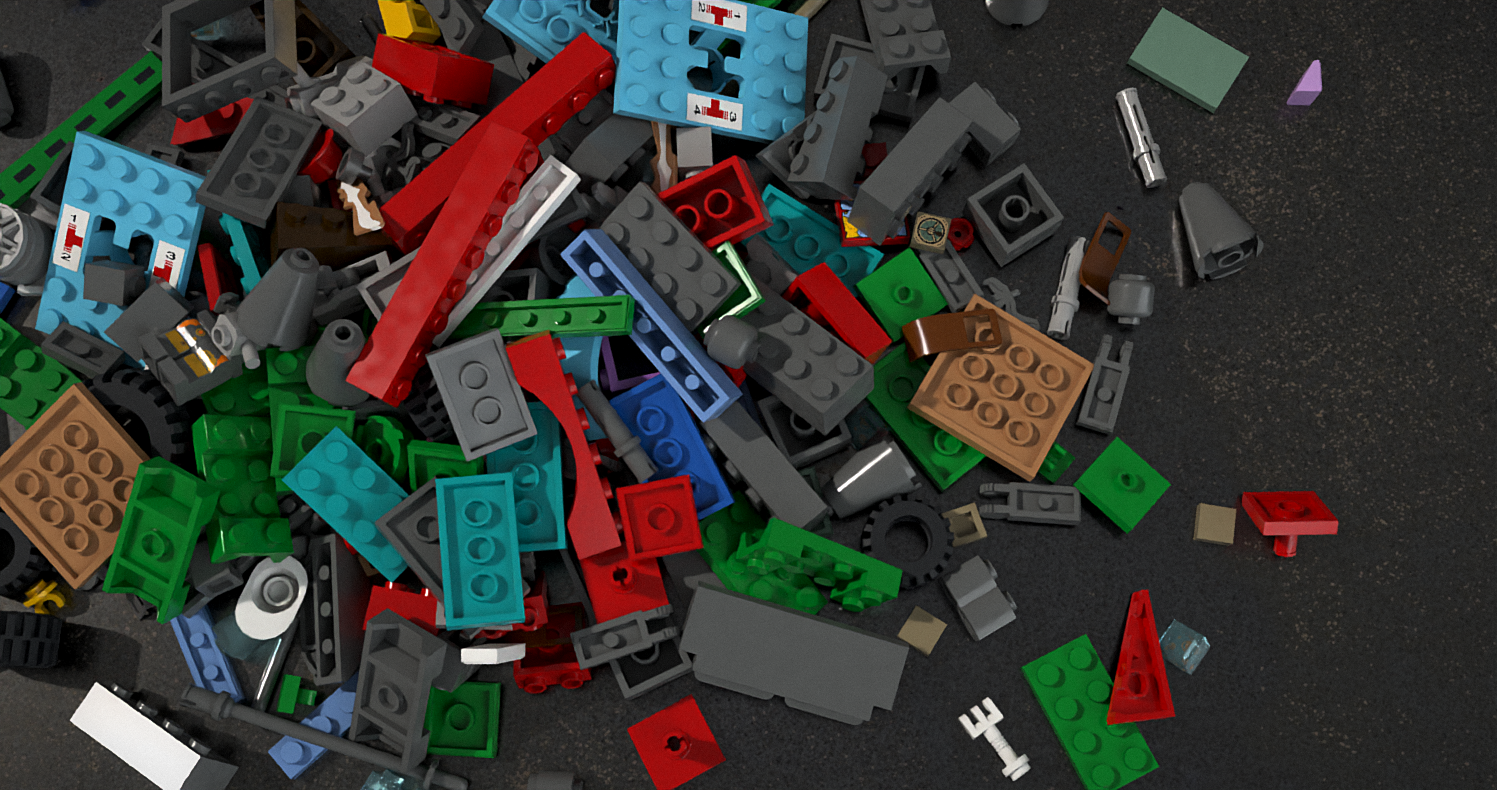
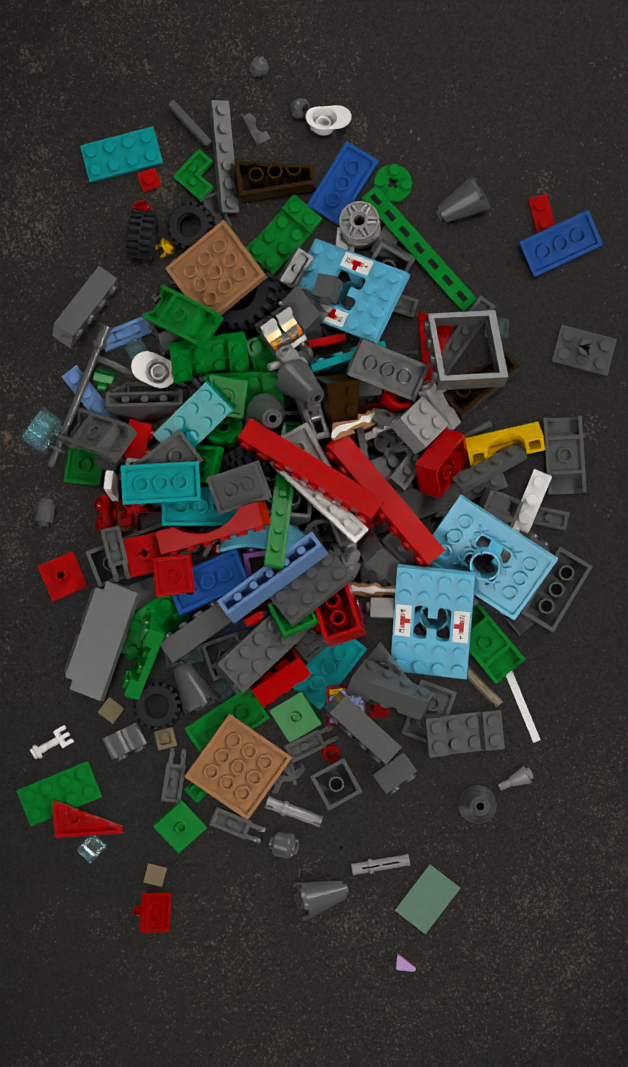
camera: 95 degrees right, 10 degrees up
dark grey pin [575,379,659,484] -> none
dark grey head [703,315,761,369] -> none
reddish brown piece [902,309,1002,363] -> none
tile [909,211,951,254] -> none
reddish brown piece [1079,212,1131,305] -> none

